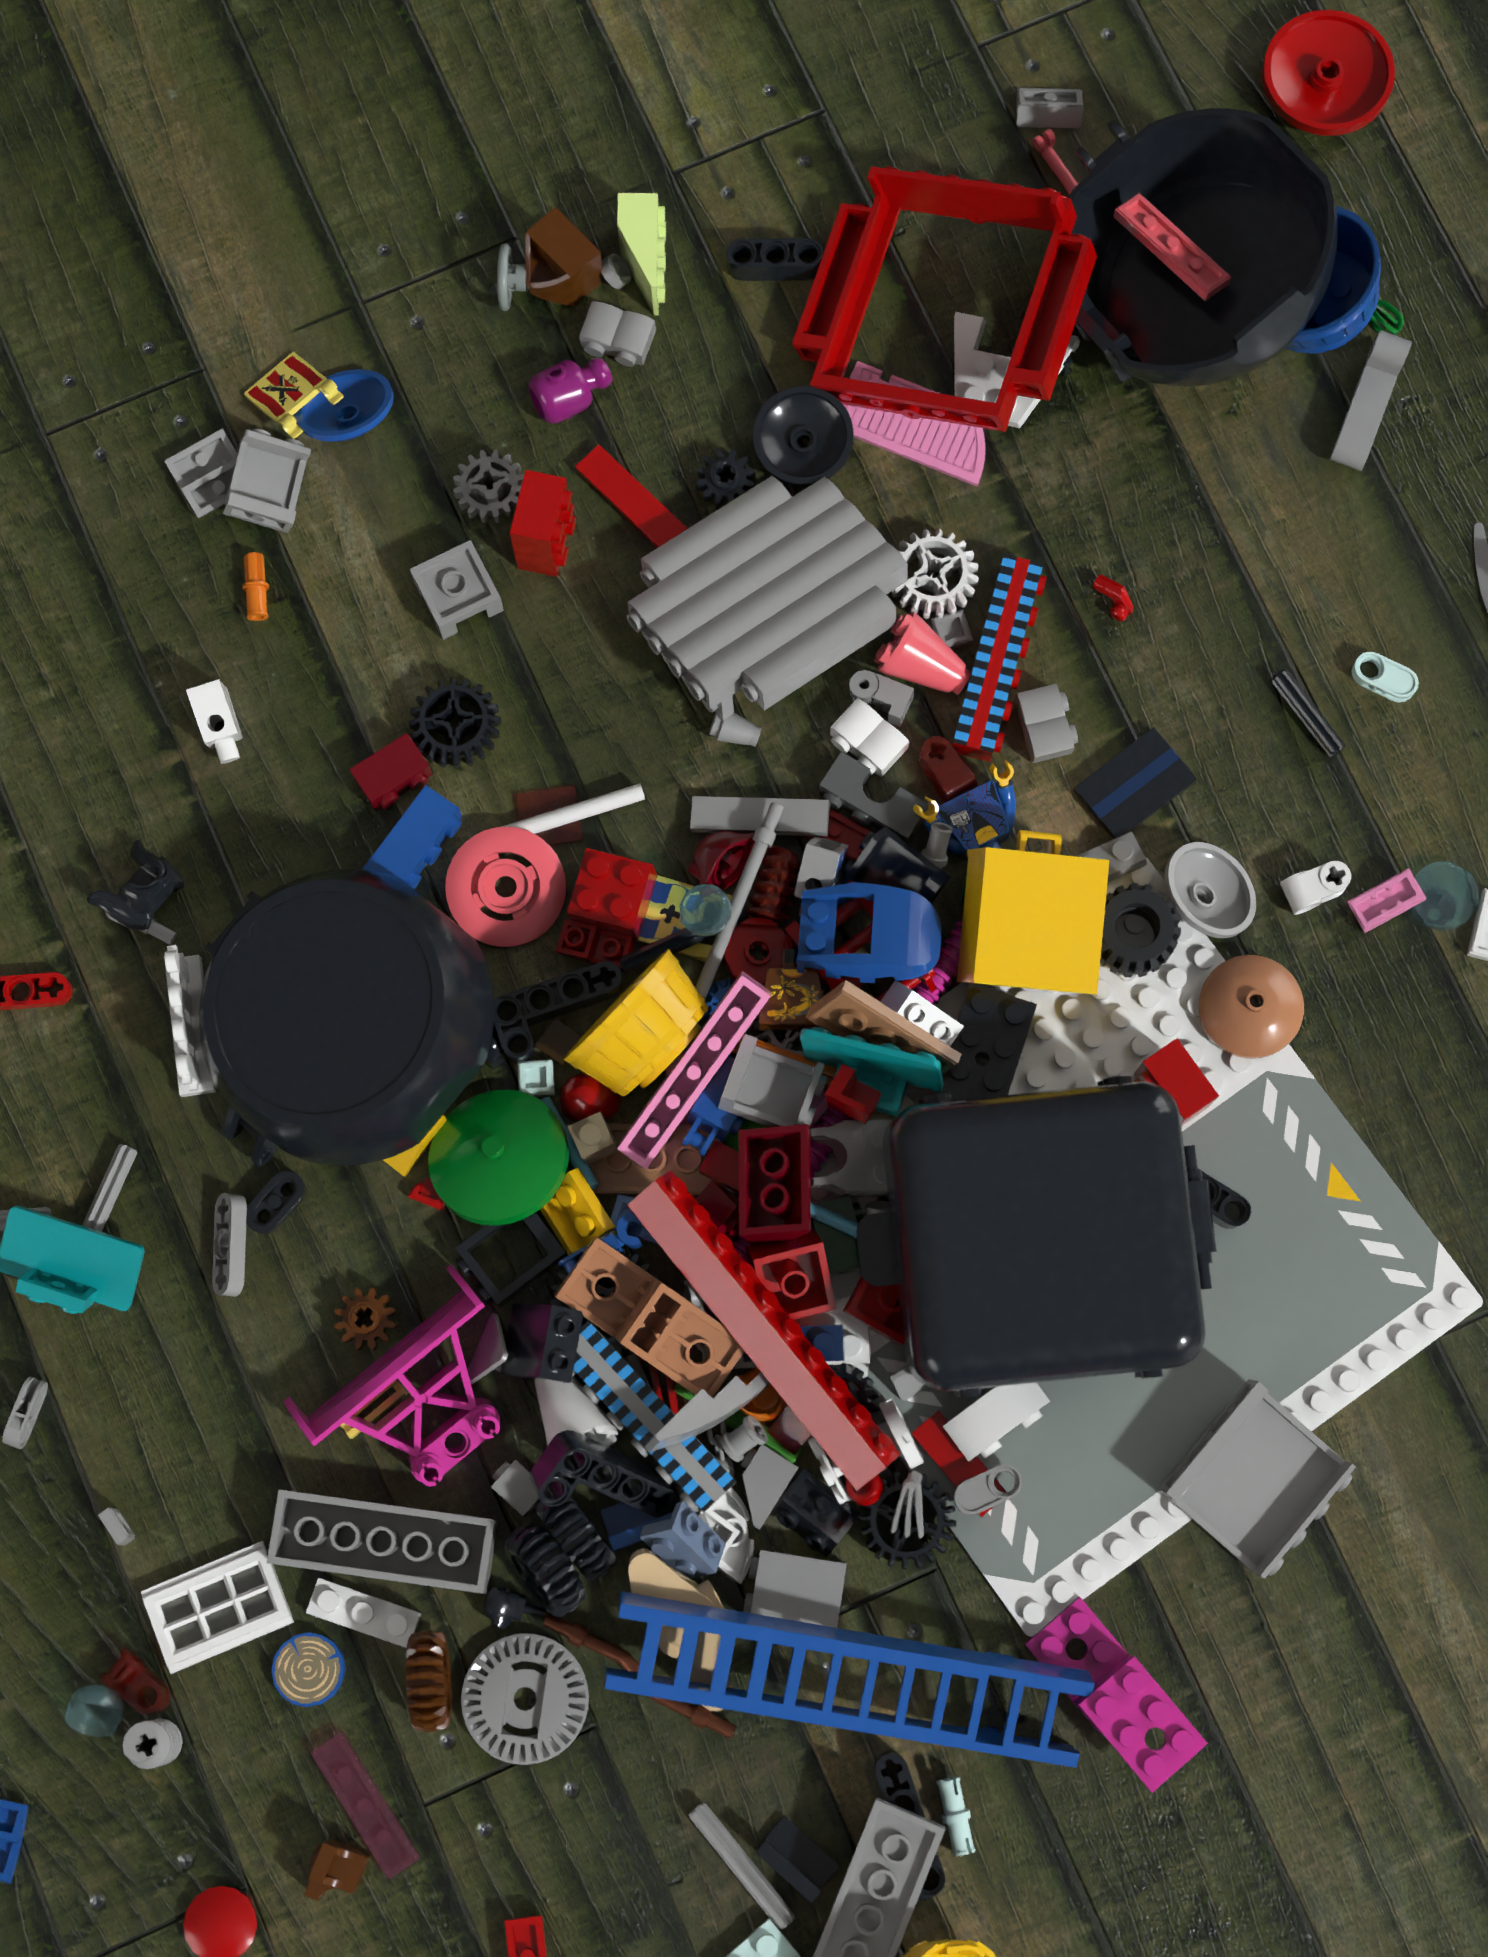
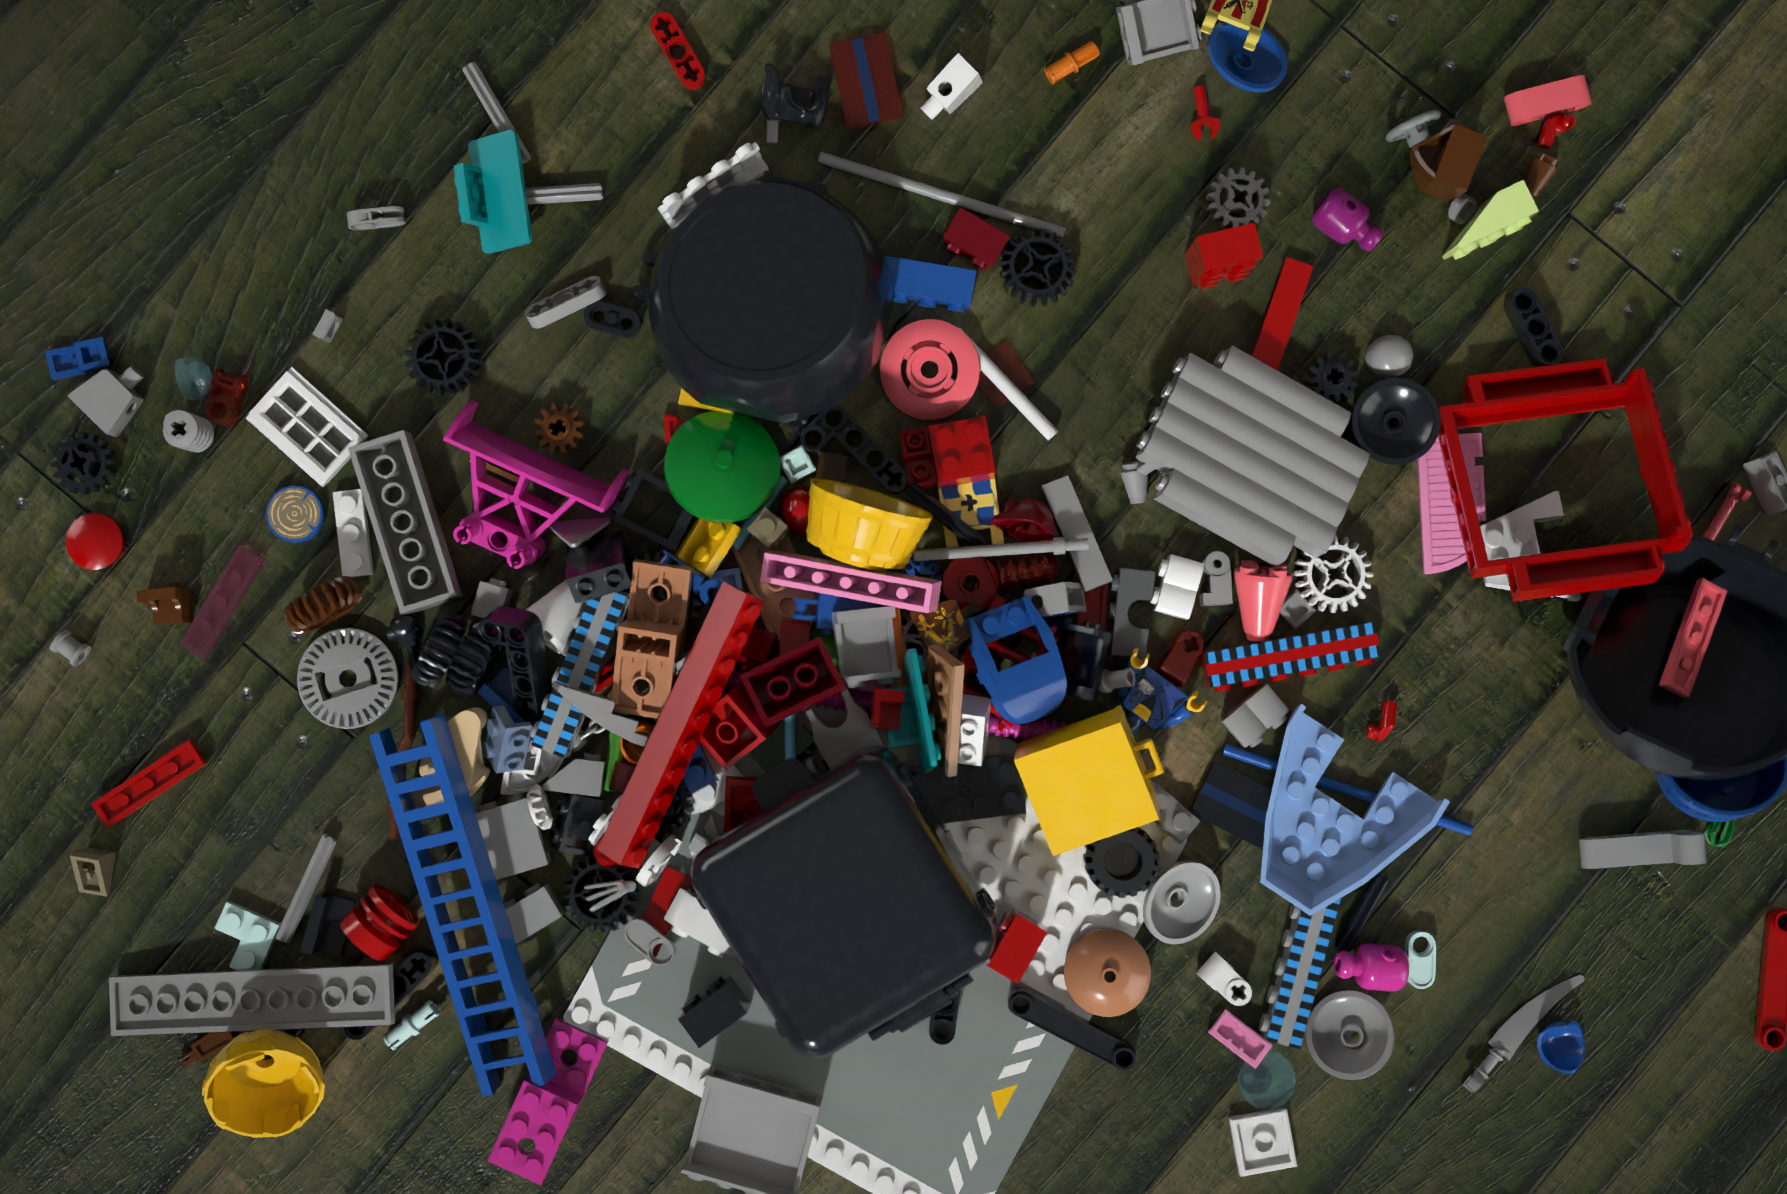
camera: 65 degrees right, 10 degrees up
light grey panel [410,540,504,640] -> none
light grey brick [579,301,656,367] -> none
clear light blue hair [680,883,732,936] -> none
light grey bush [720,1415,768,1462] -> none
none -> black gear [50,432,118,495]
none -> light grey torso [68,366,144,437]
none -> red wheel [340,883,420,962]
none -> black gear [404,319,483,397]
none -> light grey brick [504,883,566,944]
none -> white gear [527,784,553,830]
none -> black brick [678,976,751,1048]
none -> light grey piece [818,152,1066,238]
none -> clear red tile [829,32,903,130]
none -> black piece [1007,987,1137,1070]
none -> red bar [1190,86,1220,142]
none -> blue piece [1222,743,1473,836]
none -> brick [1259,898,1341,1050]
none -> light blue piece [1260,704,1450,916]
none -> light grey dish [1306,990,1395,1080]
none -> dark pink piece [1333,943,1409,992]
none -> light grey hair [1365,335,1413,378]
none -> coral beam [1503,75,1592,126]
none -> reddish brown cone [1524,153,1559,198]
none -> red arm [1537,112,1575,150]

